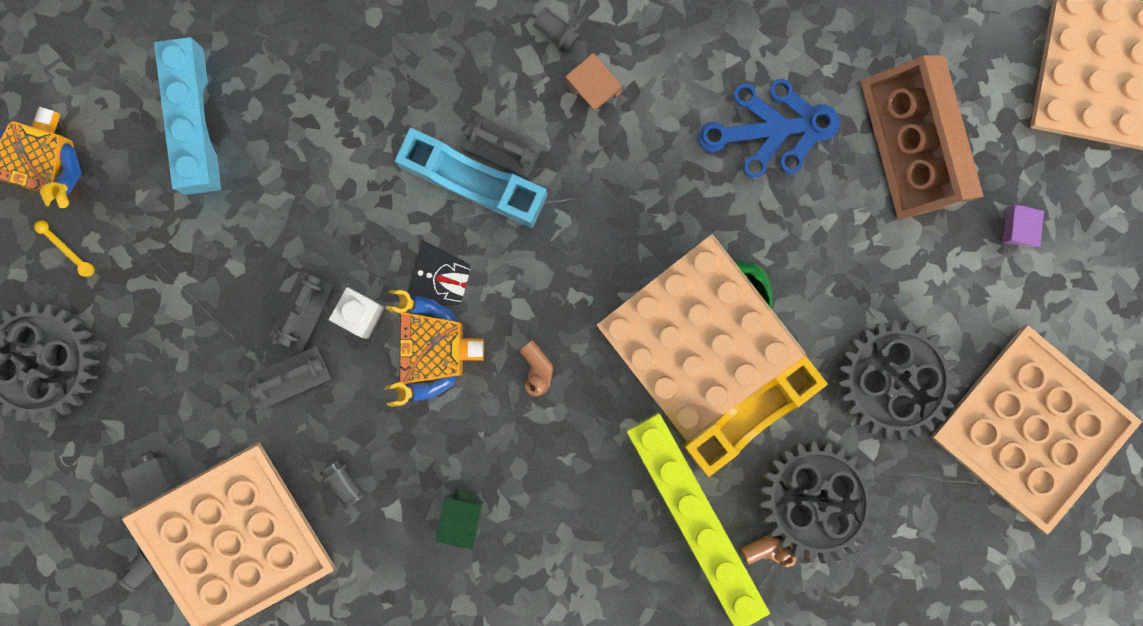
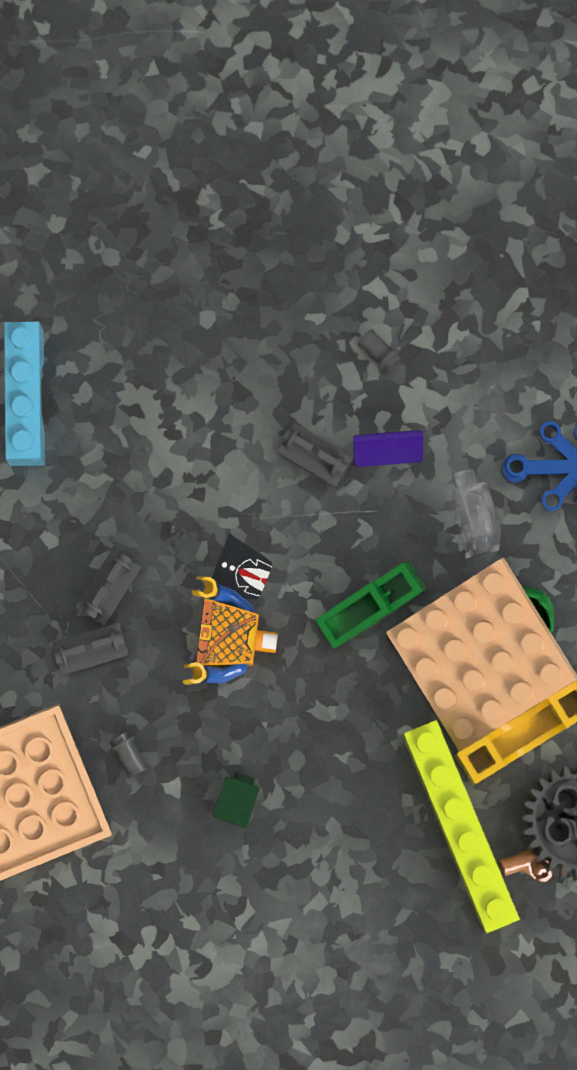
camera: 10 degrees right, 5 degrees down
white brick [329,287,386,339] -> none
medium azure arch [395,128,548,228] -> none
nougat arm [519,340,553,396] -> none
nougat panel [565,53,622,110] -> none
none -> green slope [315,561,428,649]
none -> dark purple slope [353,430,423,467]
none -> clear torso [452,470,502,558]

